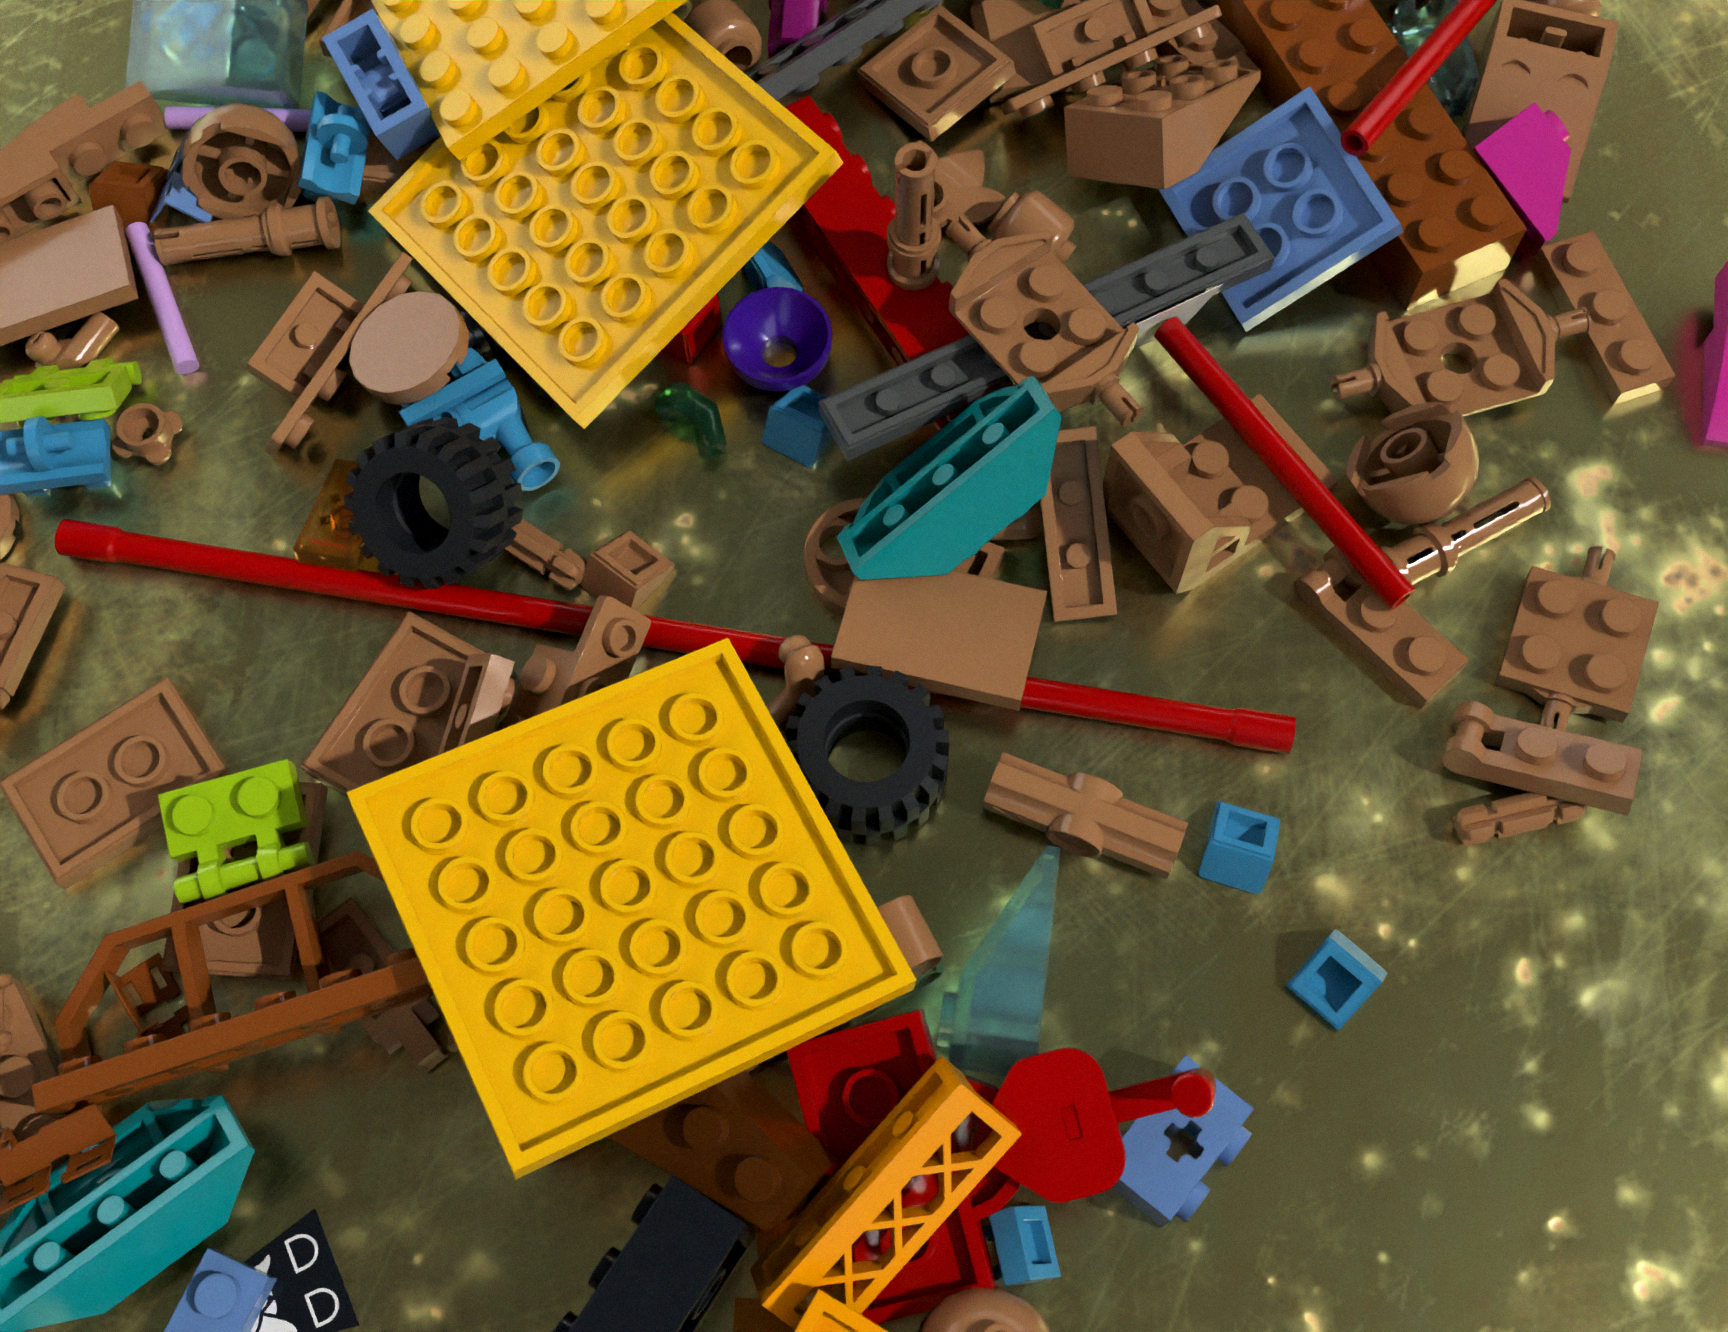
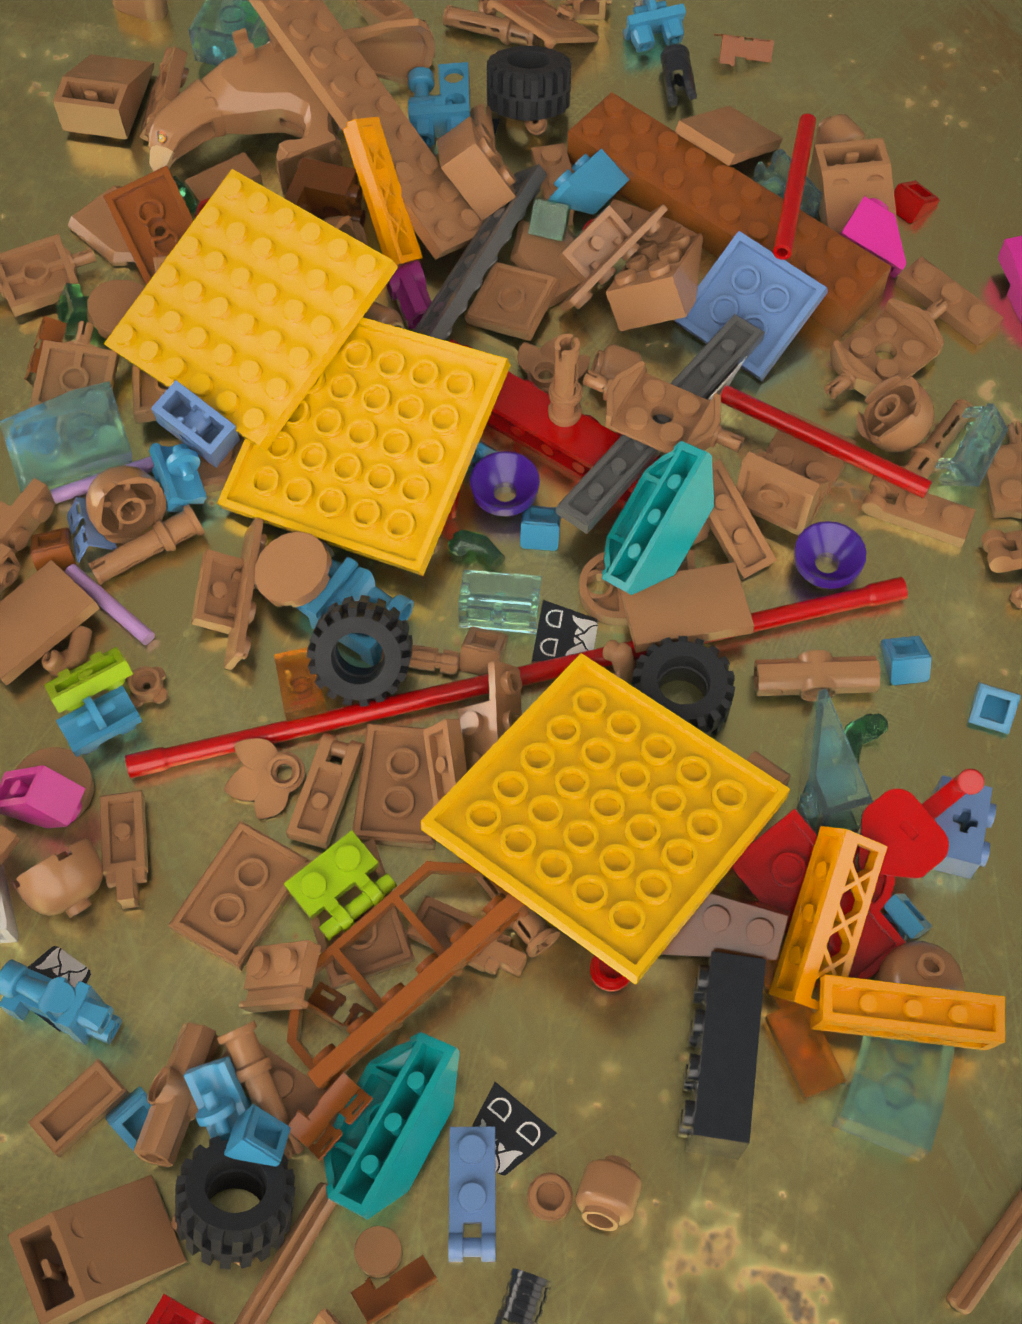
camera: 25 degrees left, 5 degrees down
none -> medium nougat plate [224,738,305,819]
none -> medium nougat plate [239,940,321,1013]
none -> medium nougat plate [286,733,364,849]
none -> clear light blue hinge [458,570,542,634]
none -> black sticker [531,600,598,662]
none -> dark purple piece [794,521,867,589]
none -> clear green arm [839,713,888,765]
none -> red slope [894,180,940,224]
none -> clear light blue hinge [935,403,1008,487]

